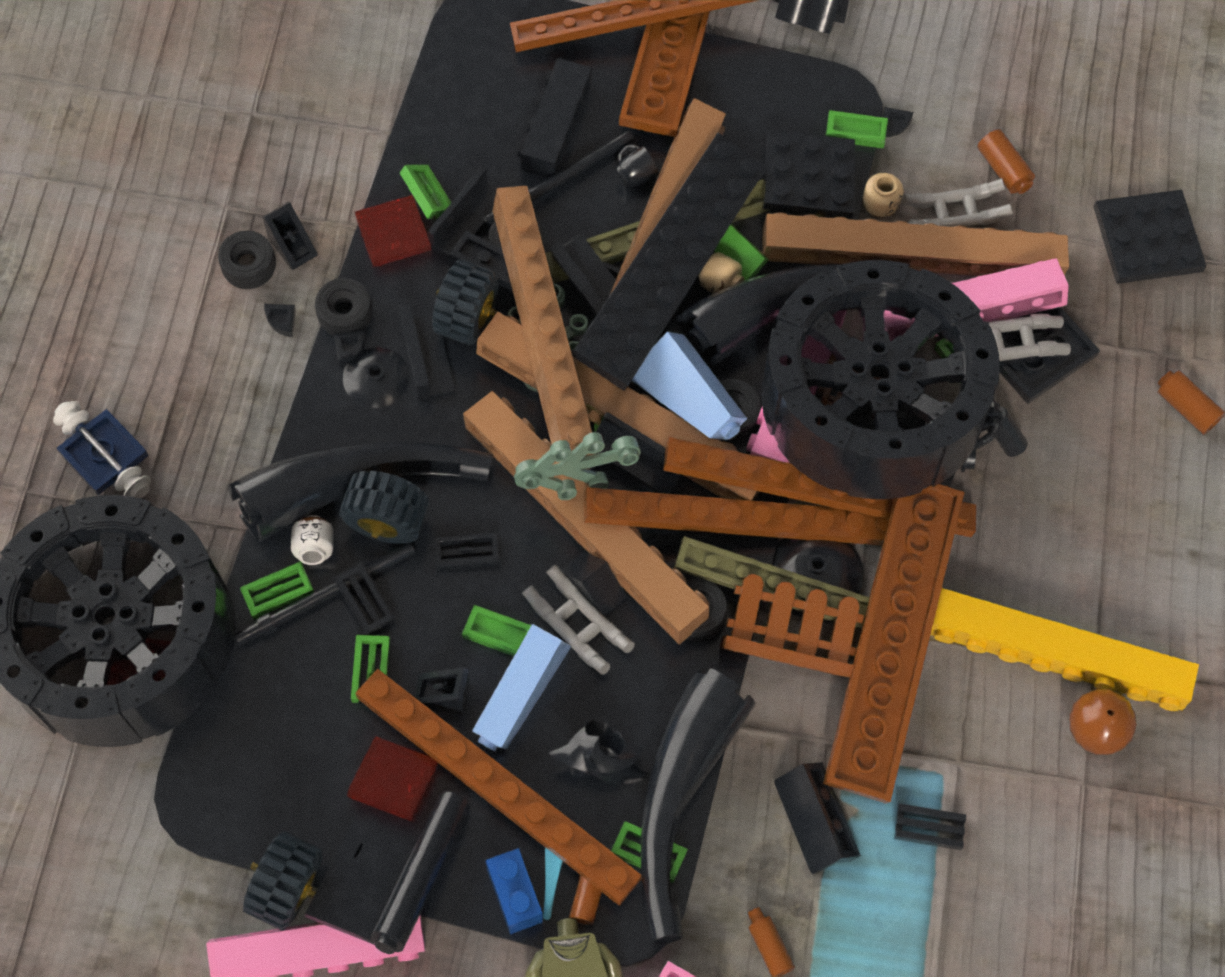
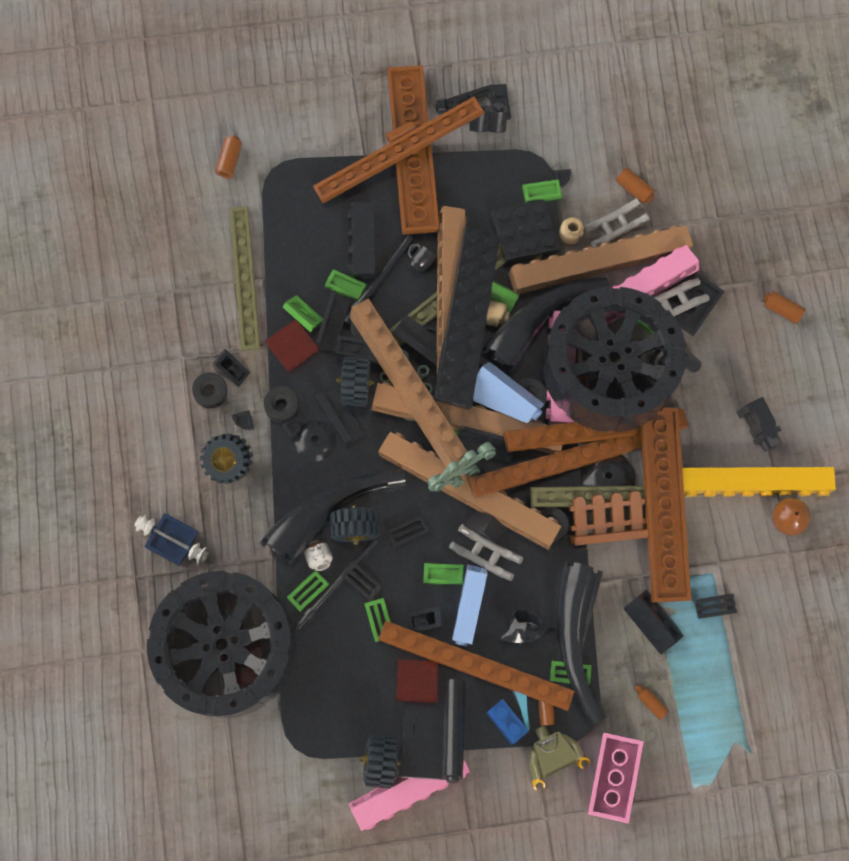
camera: 25 degrees left, 10 degrees up
black plate [1093,189,1206,284] -> none
none -> black wheel [200,434,253,484]
none -> olive tile [229,206,261,352]
none -> bright green tile [325,269,367,302]
none -> black hips [736,397,782,452]

